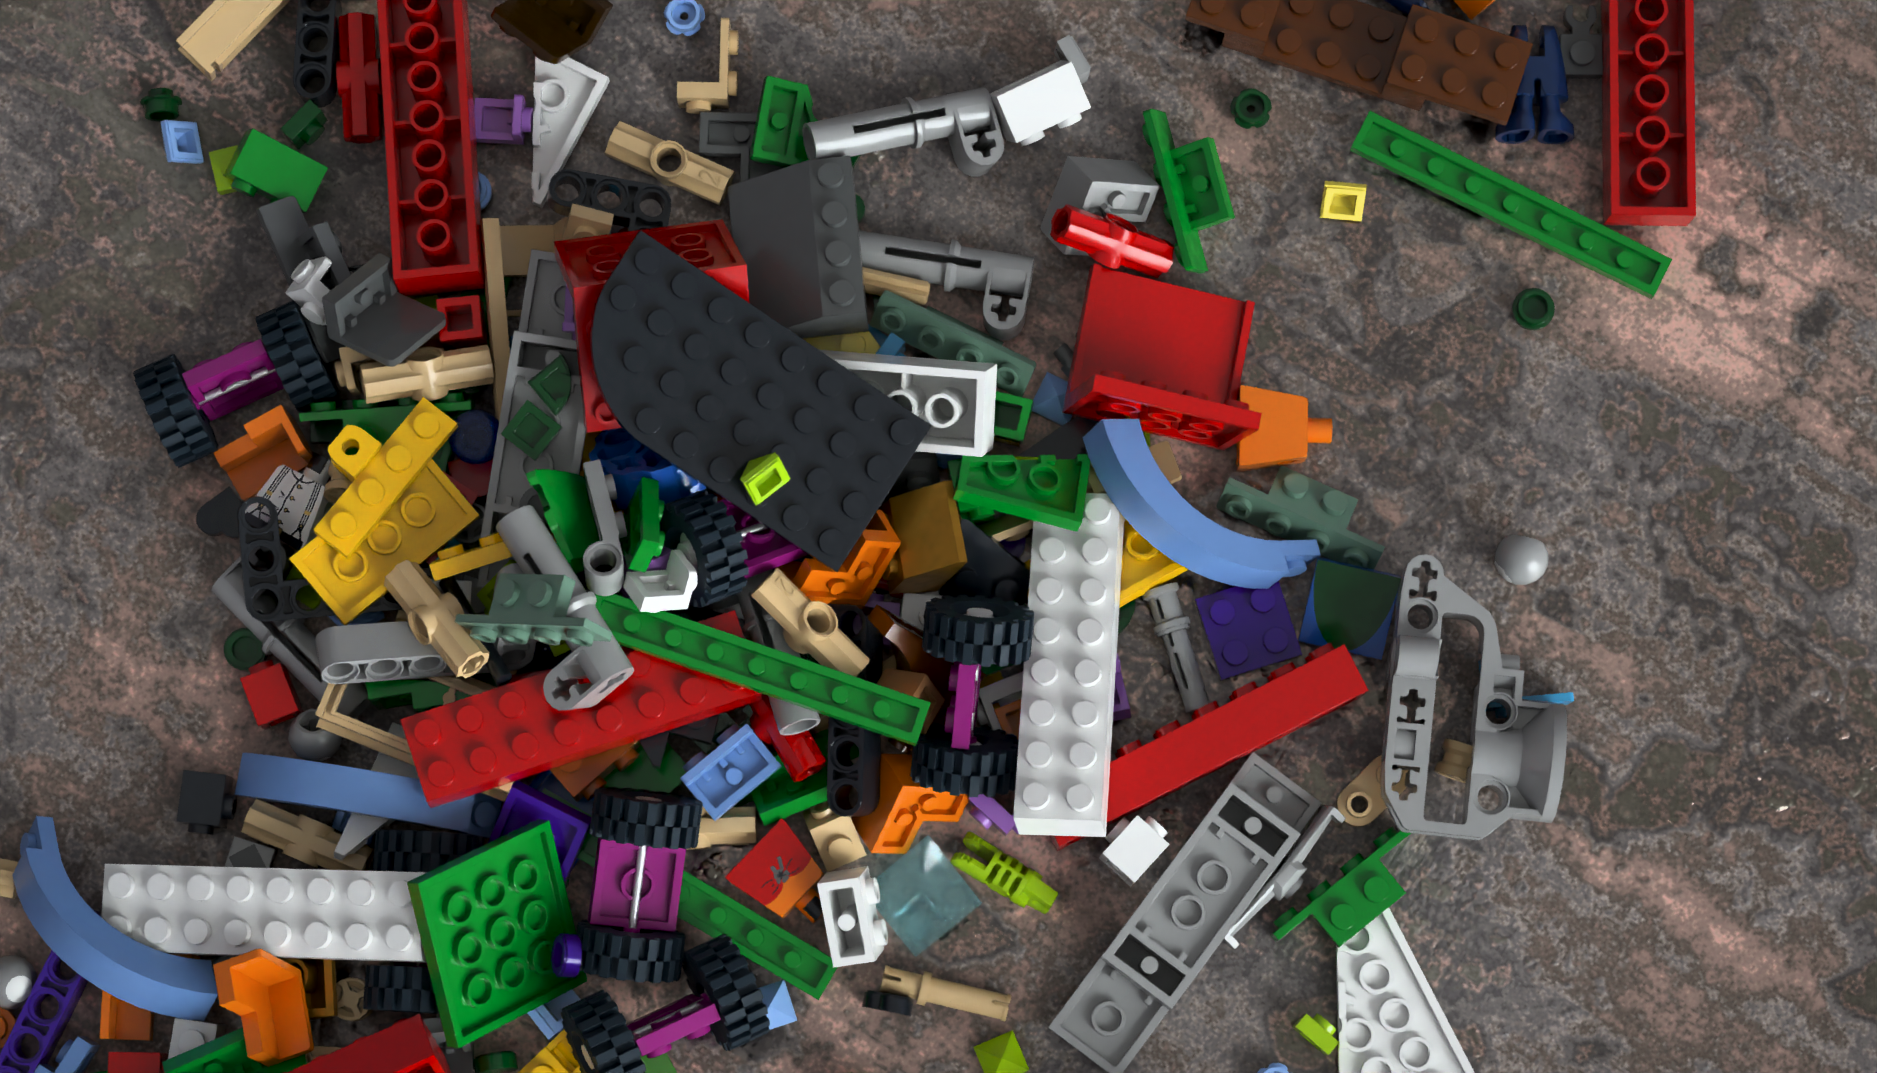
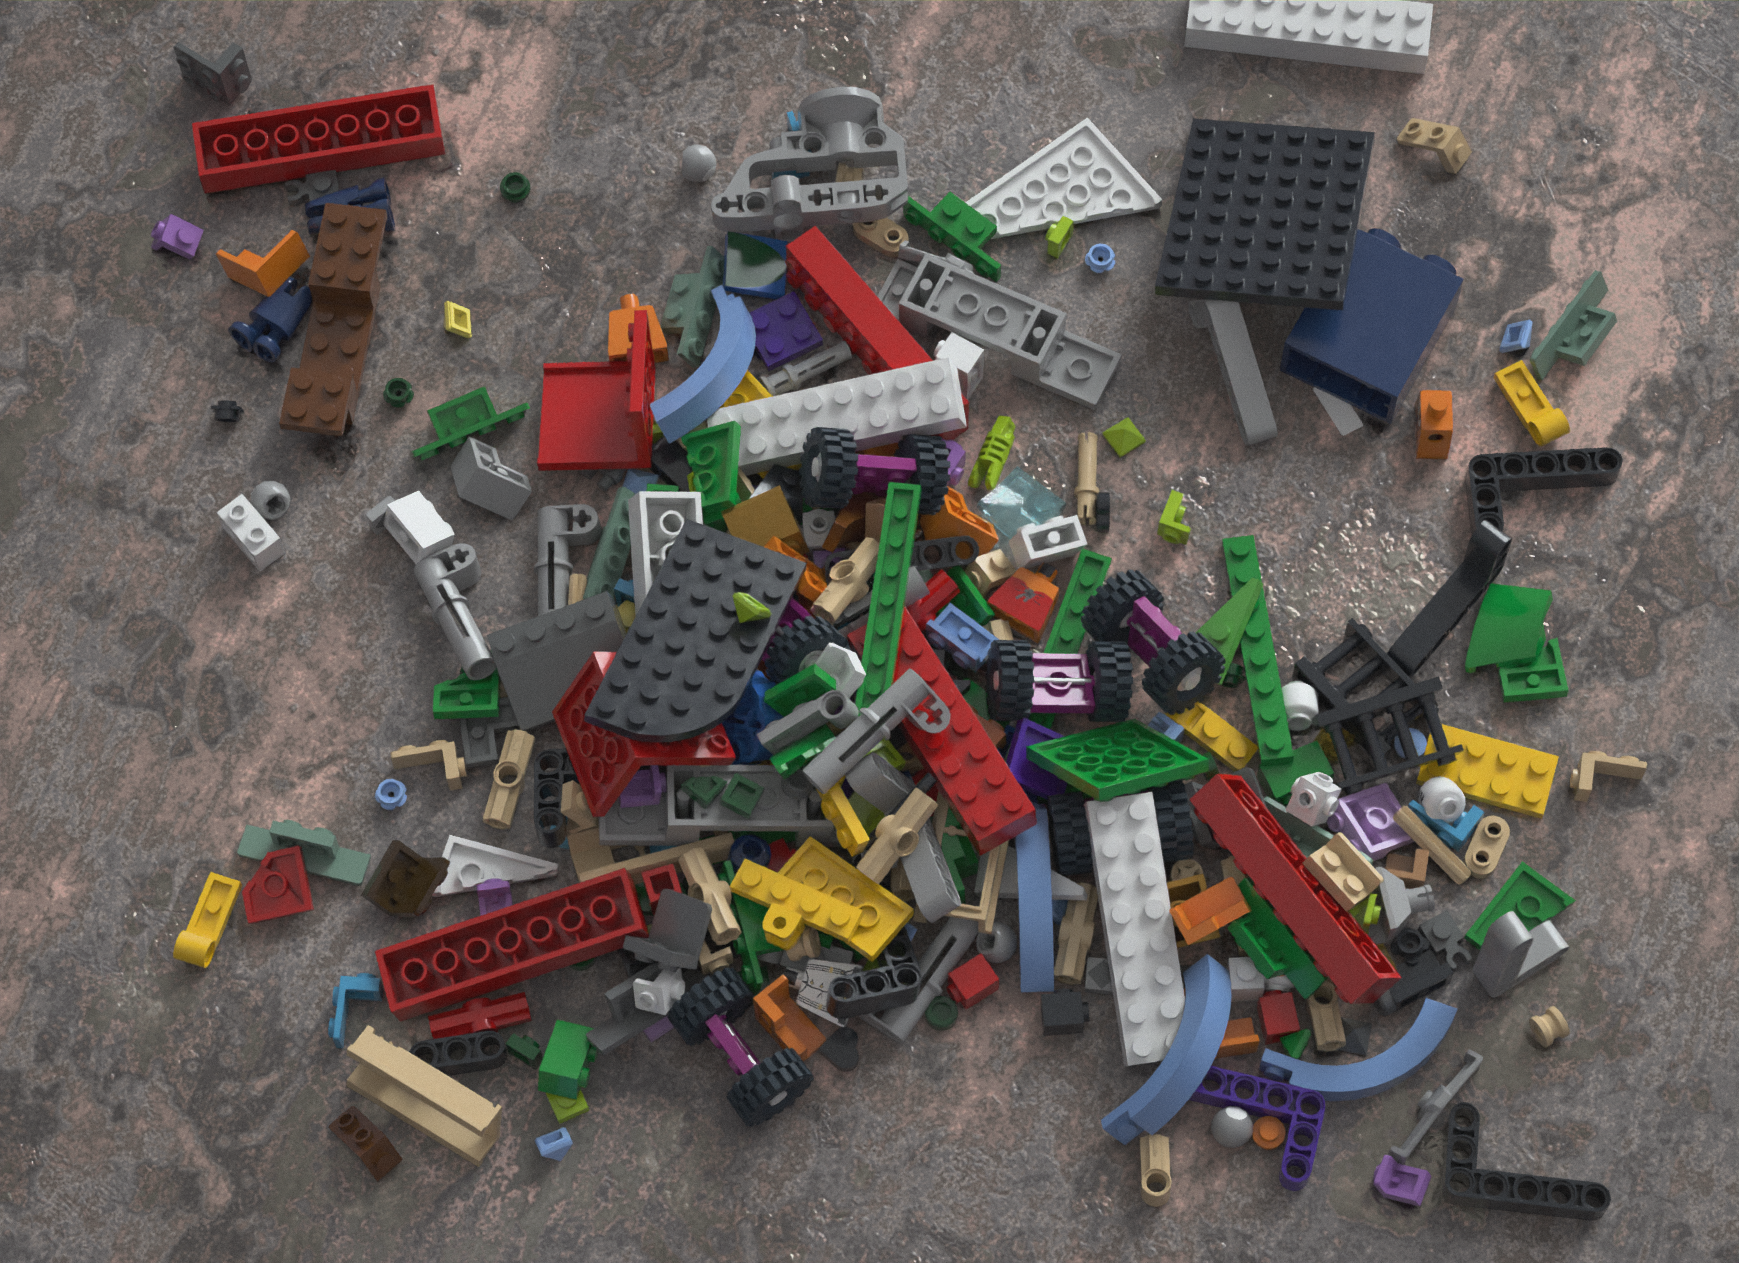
camera: 100 degrees left, 15 degrees down
dark green plate [140,88,182,122] -> none
sand green bracket [455,573,612,647] -> none
dark purple tile [551,933,582,978] -> none
red piece [1050,204,1174,278] -> none
green plate [1350,111,1672,299] -> none

